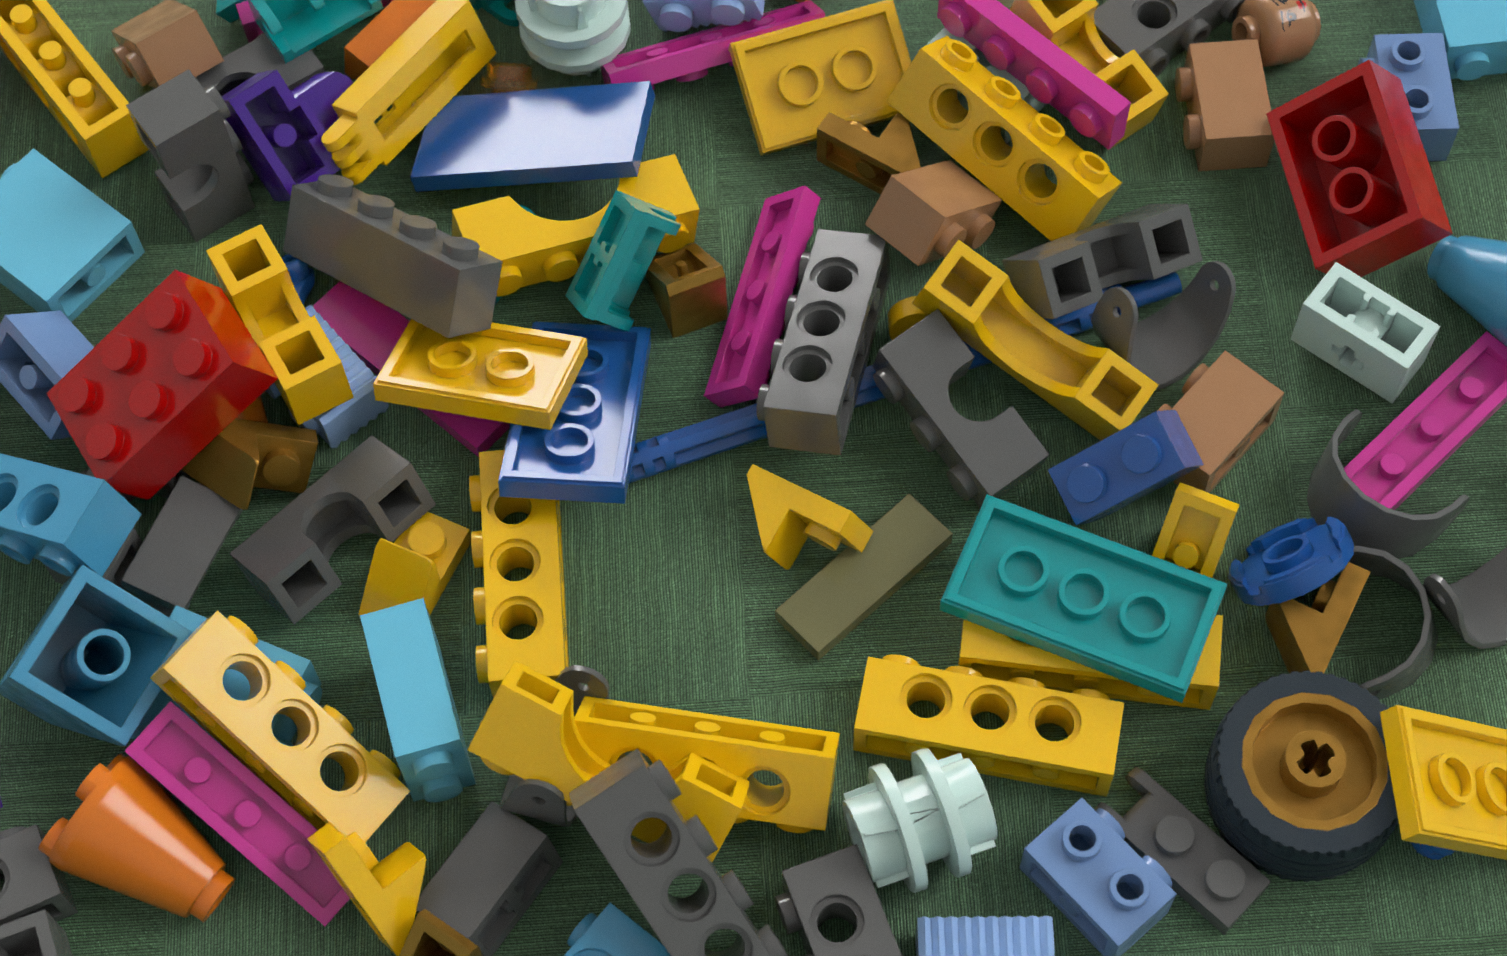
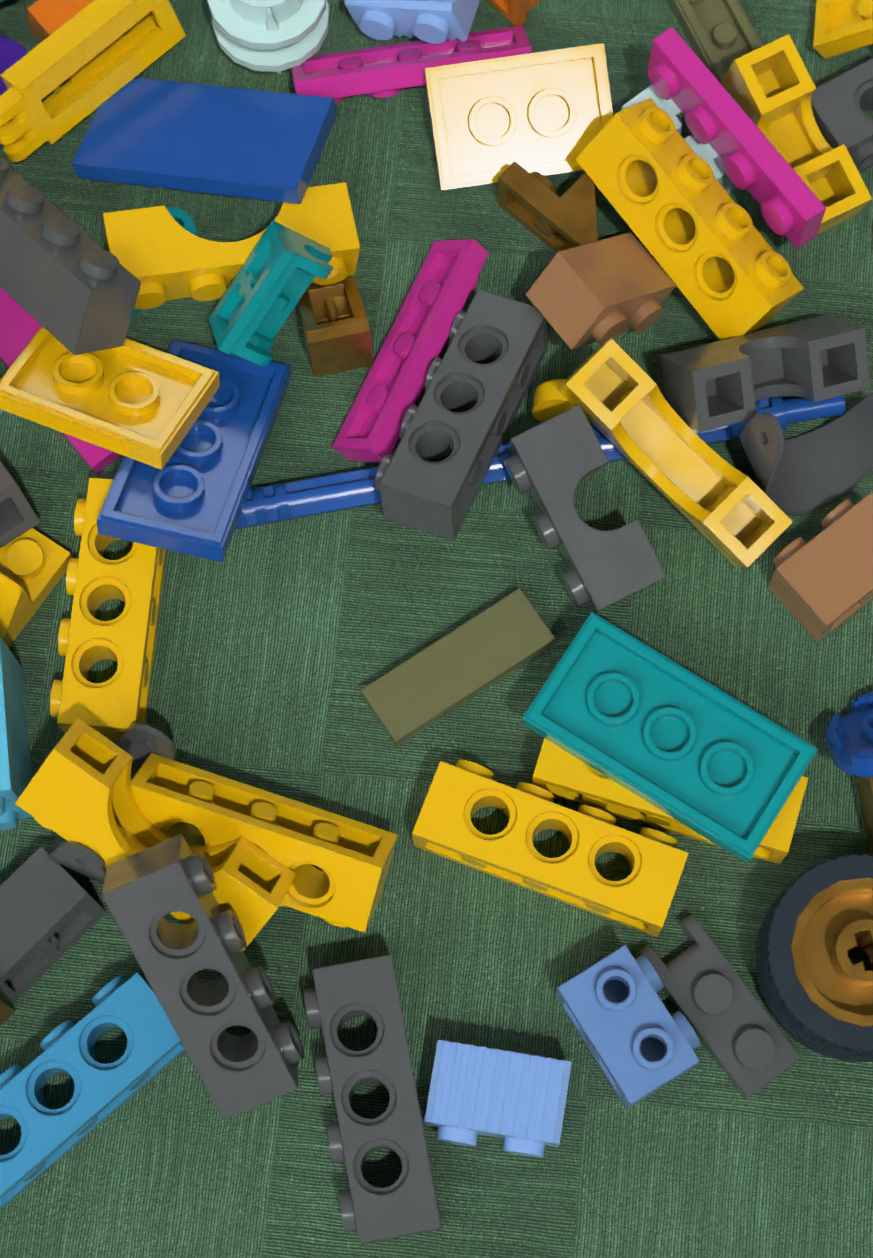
camera: 10 degrees right, 10 degrees up
clear orange plate [481,62,537,93] -> none
yellow slope [747,464,874,570] -> none
light aqua piece [842,748,998,893] -> none
blue brick [1048,410,1204,526] -> none
yellow slope [1152,482,1240,578] -> none

